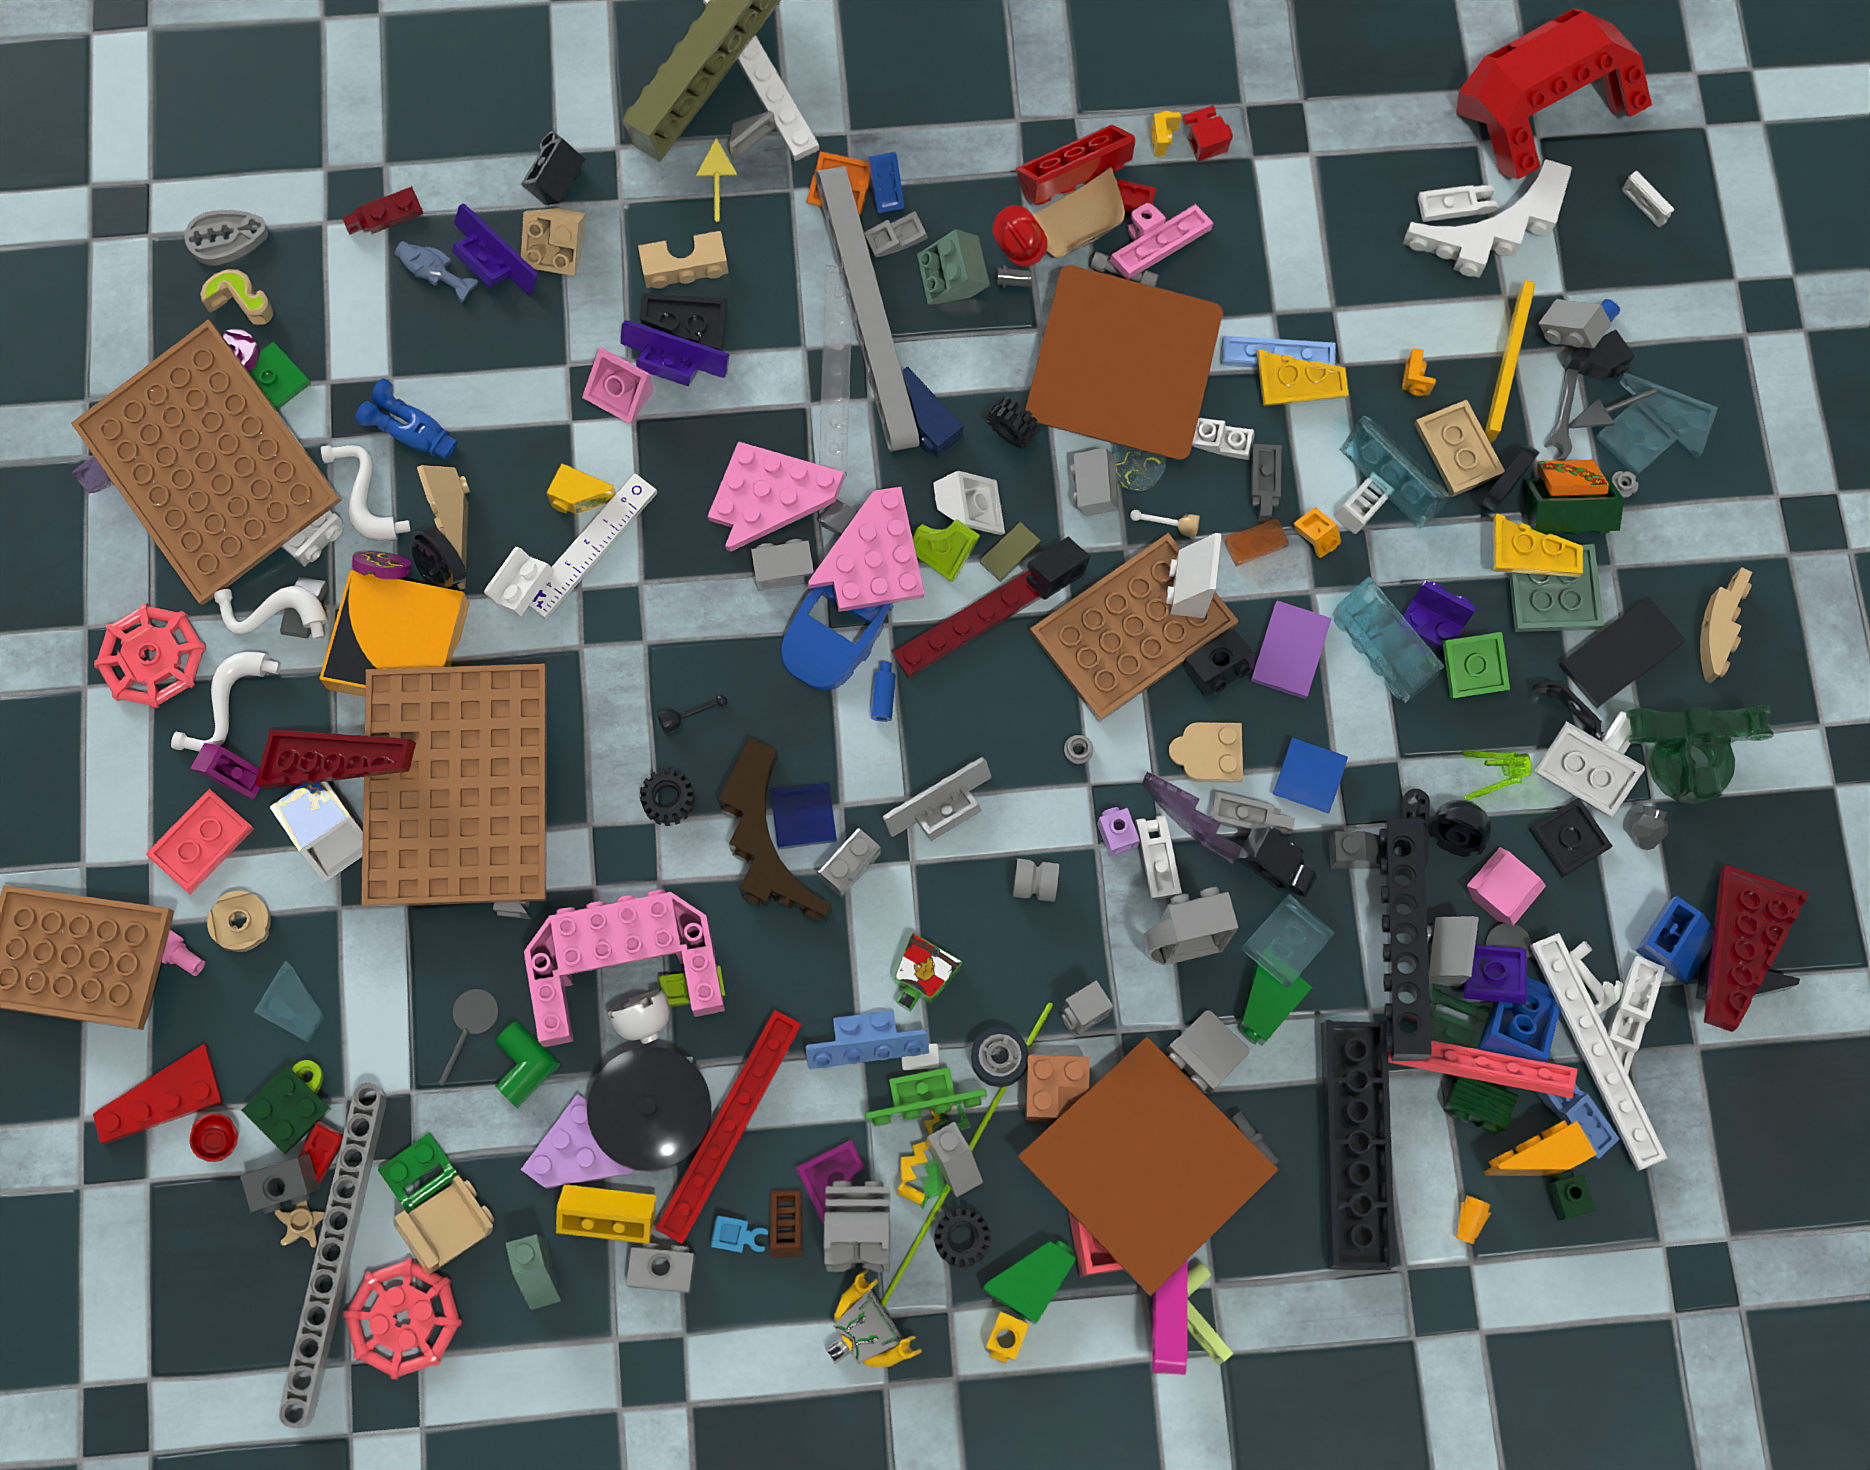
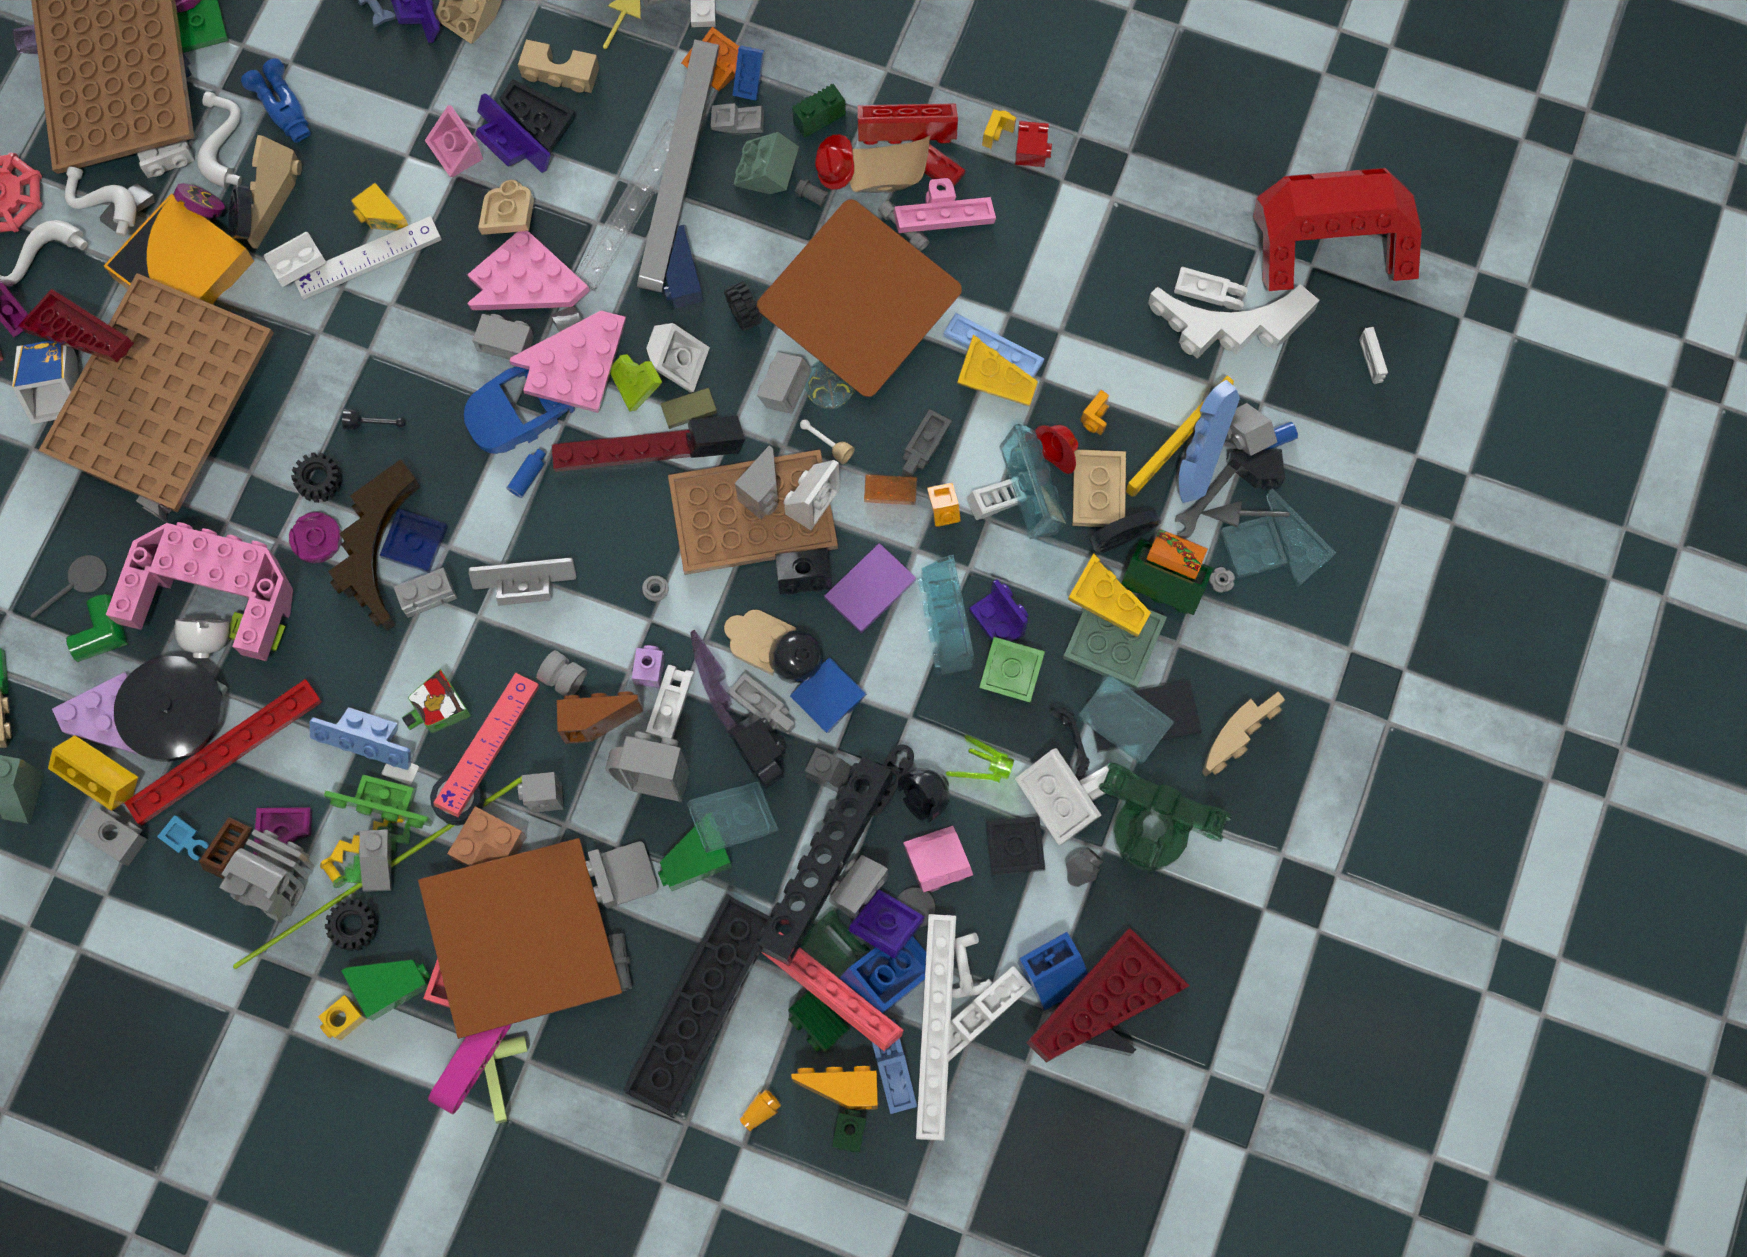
camera: 30 degrees right, 0 degrees up
torso [825,1269,922,1368] -> none
white slope [1192,418,1255,460] -> none
none -> magenta tile [289,512,342,563]
none -> coral tile [434,673,539,817]
none -> tan plate [478,180,534,235]
none -> dark orange slope [557,691,643,744]
none -> light grey slope [735,446,778,520]
none -> black cylinder [769,631,823,684]
none -> dark green brick [792,84,846,138]
none -> red piece [1034,425,1078,474]
none -> clear light blue tile [1078,675,1174,765]
none -> medium blue brick [1179,380,1240,503]

